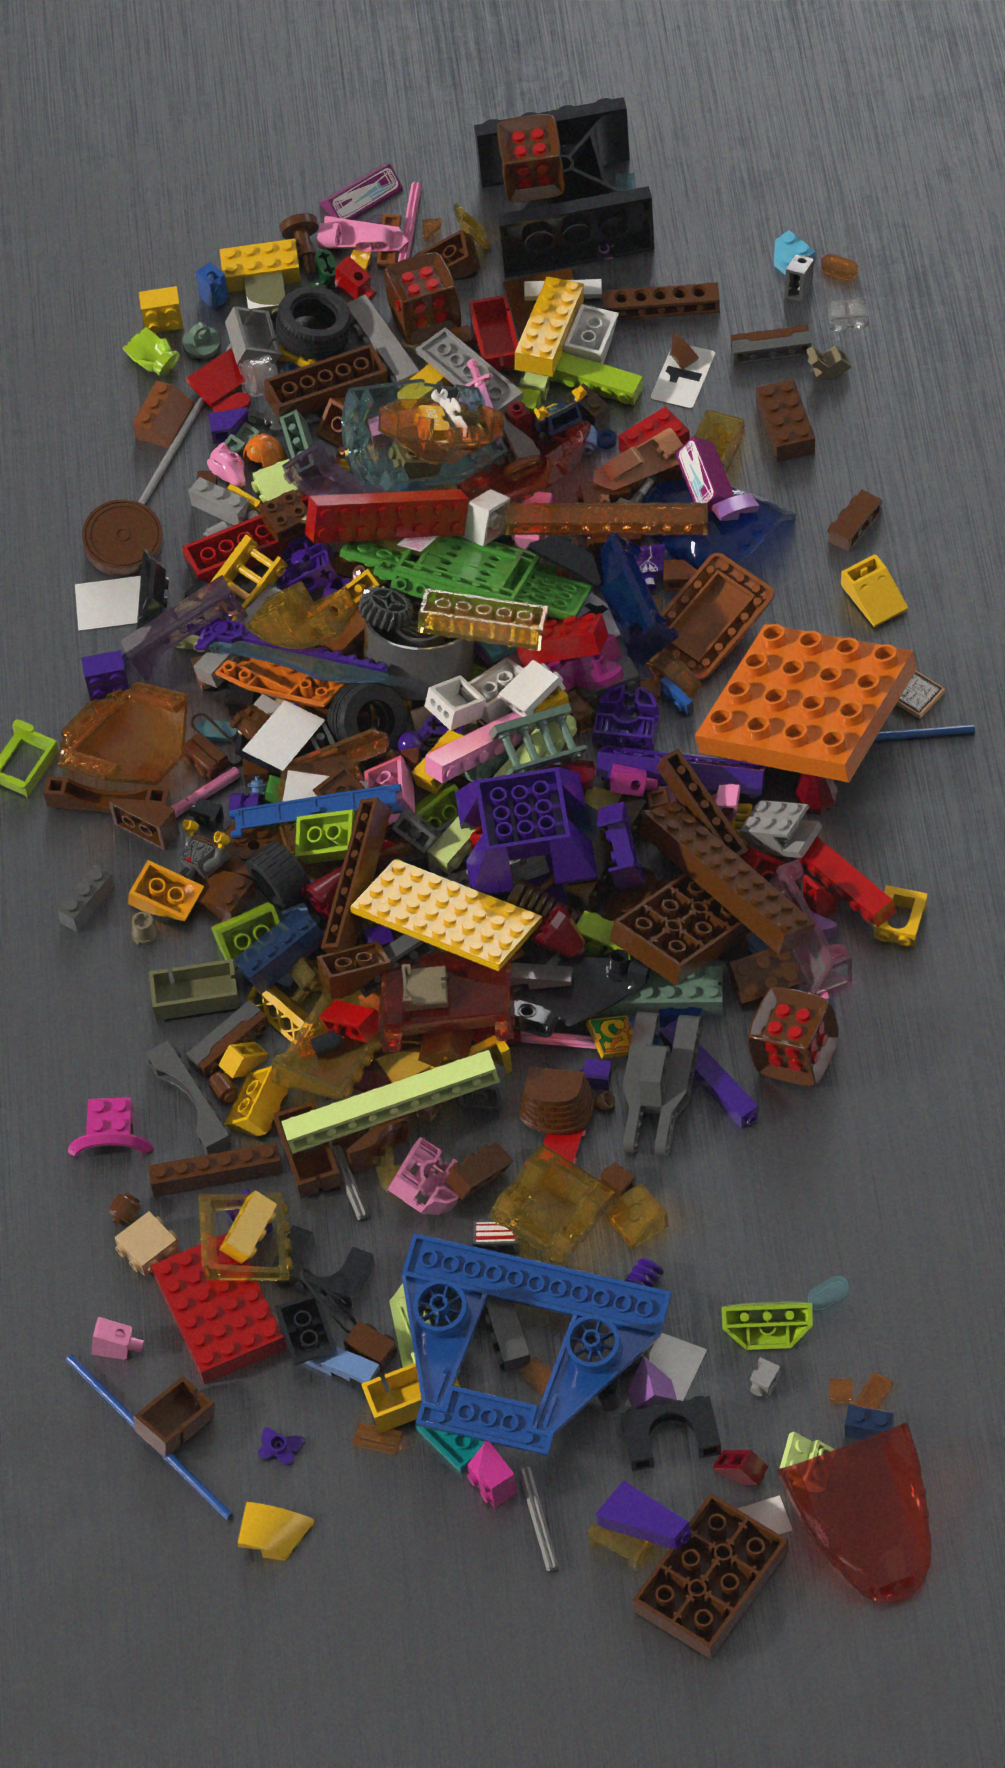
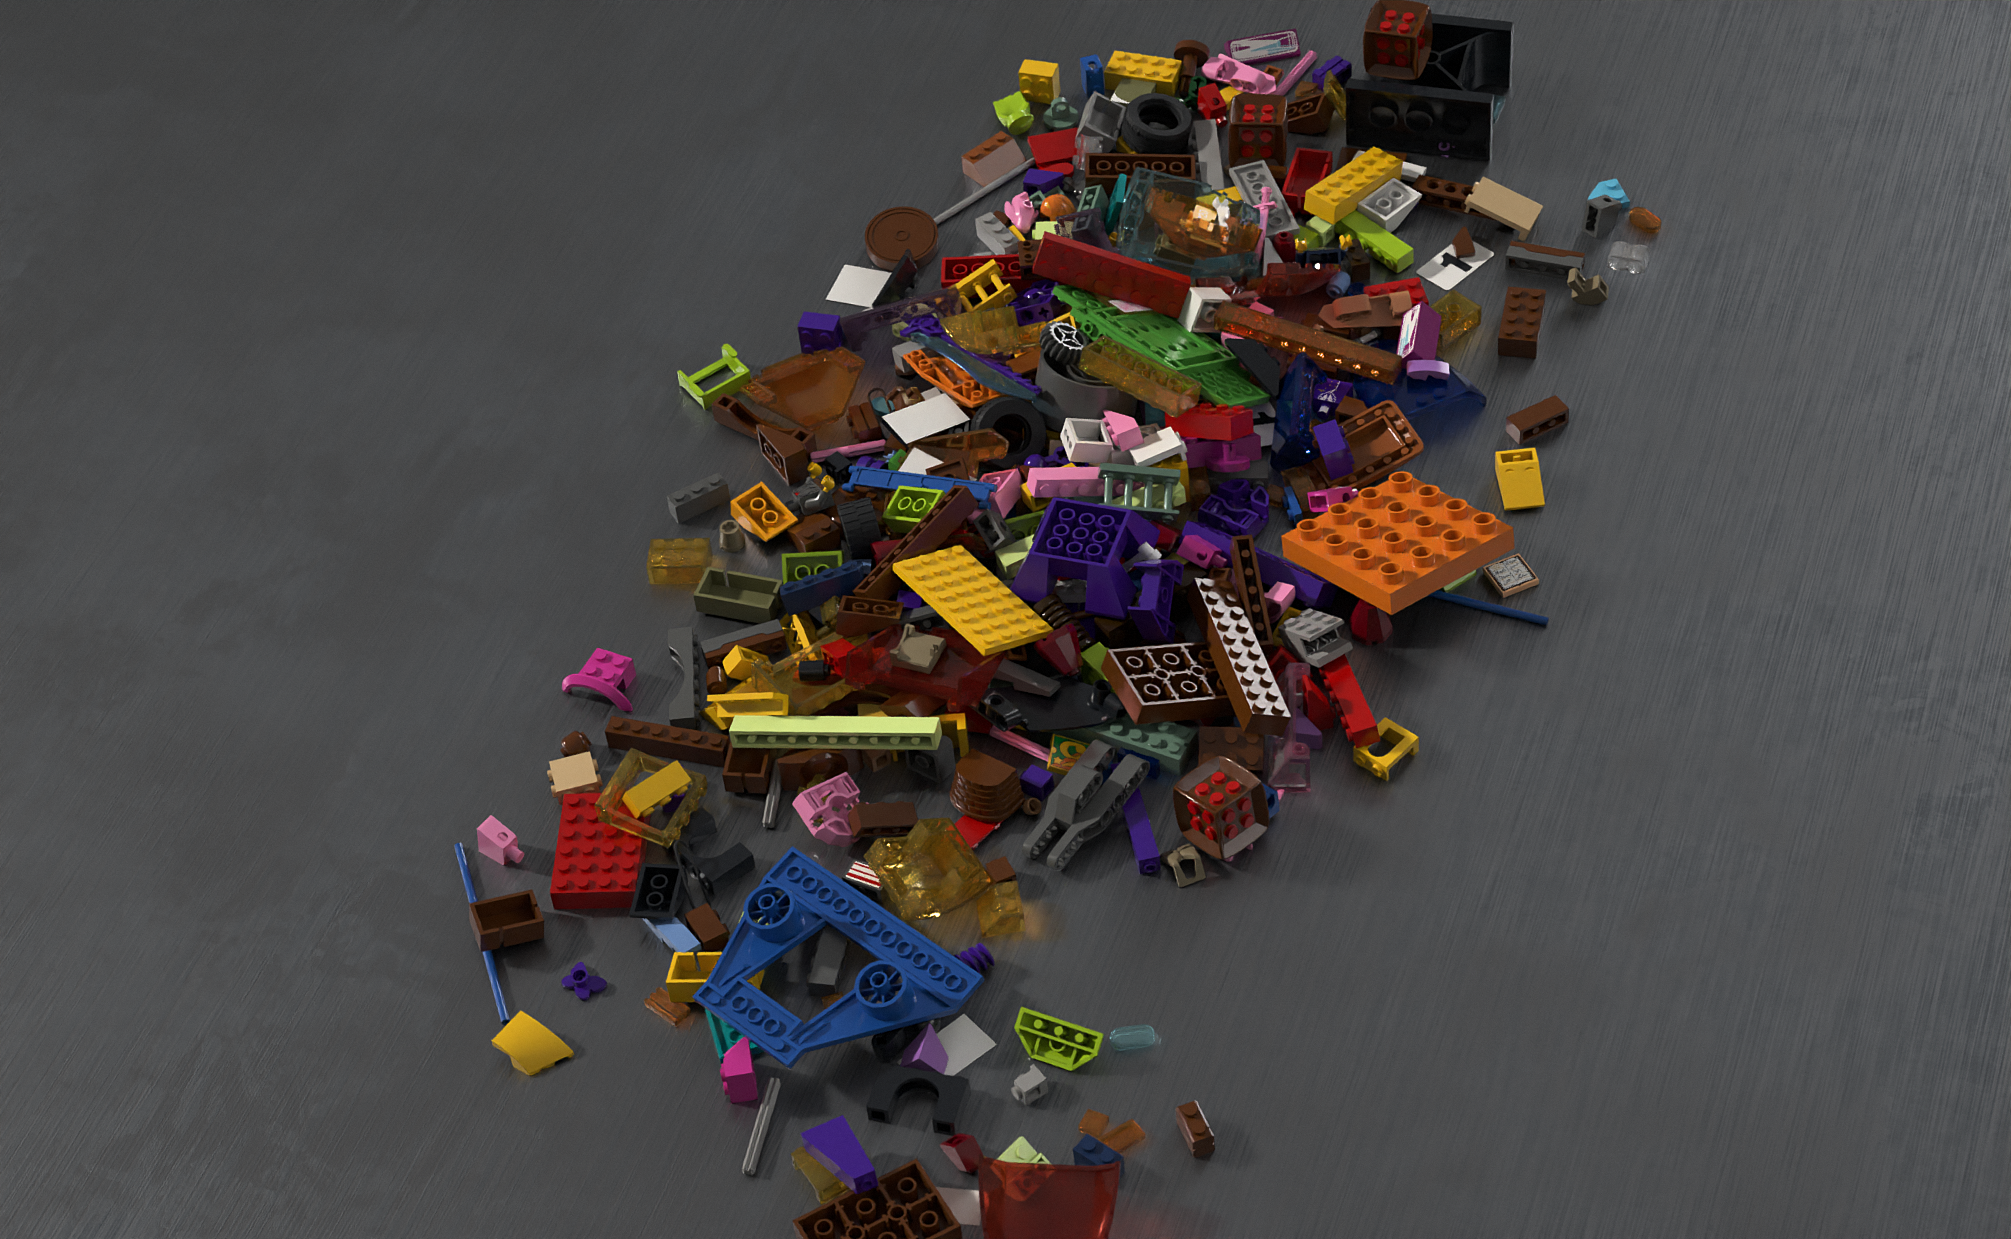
camera: 25 degrees right, 10 degrees down
none -> clear yellow brick [646,538,713,584]
none -> yellow fence [707,692,789,718]
none -> bright pink slope [1102,410,1144,452]
none -> teal tile [1104,174,1127,236]
none -> white brick [1122,542,1162,572]
none -> dark tan piece [1160,843,1206,887]
none -> reddish brown brick [1175,1101,1215,1158]
none -> dark pink torso [1307,486,1359,512]
none -> dark purple brick [1312,55,1352,94]
none -> dark purple brick [1313,420,1355,480]
none -> tan panel [1464,177,1543,242]

